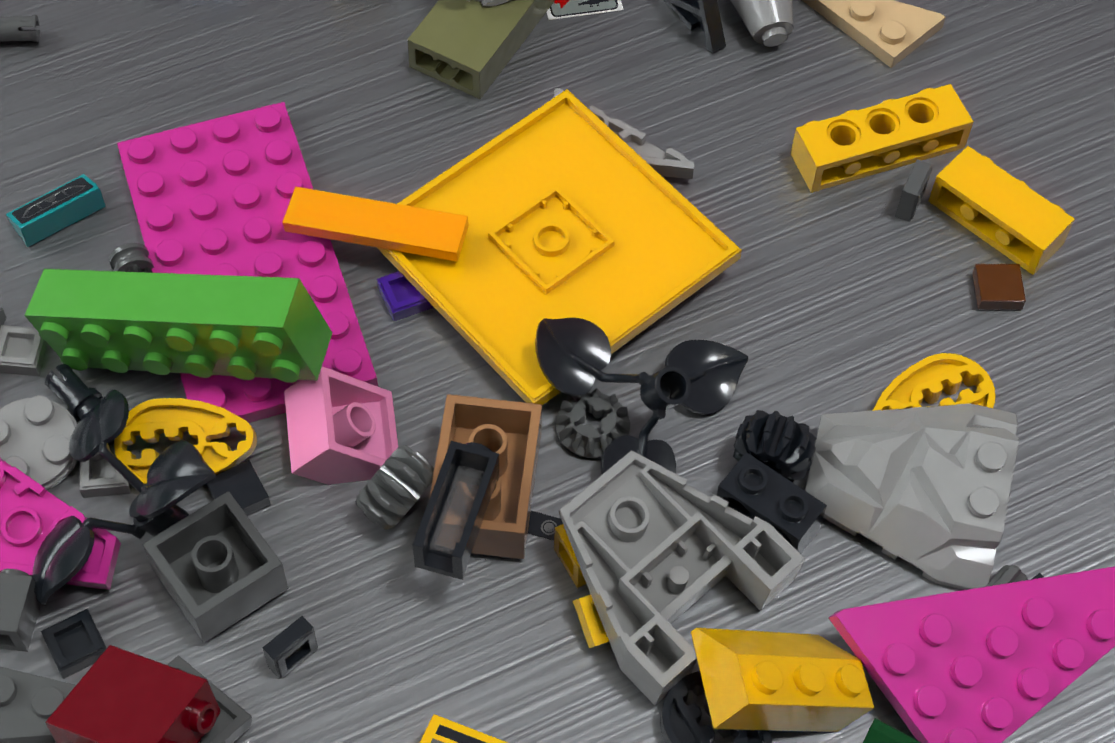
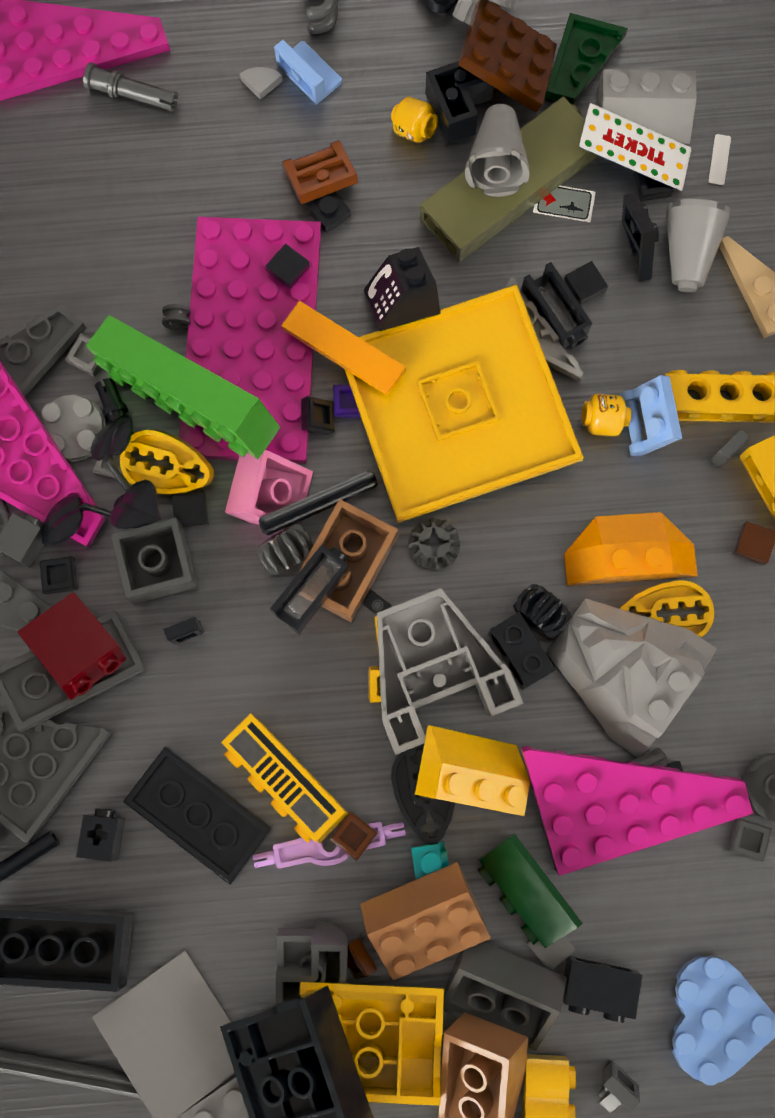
camera: 25 degrees right, 20 degrees up
teal slope [6,174,106,247] -> none
black plant [535,317,748,474] -> none
none -> black axle [258,471,378,535]
none -> black tile [265,243,310,289]
none -> dark orange plate [282,140,358,204]
none -> black tile [301,396,335,435]
none -> black plate [307,192,351,233]
none -> black slope [364,247,441,331]
none -> black window [521,262,592,349]
none -> black tile [564,261,608,305]
none -> light orange wedge [564,512,698,586]
none -> yellow head [581,393,631,437]
none -> light blue plate [619,375,682,456]

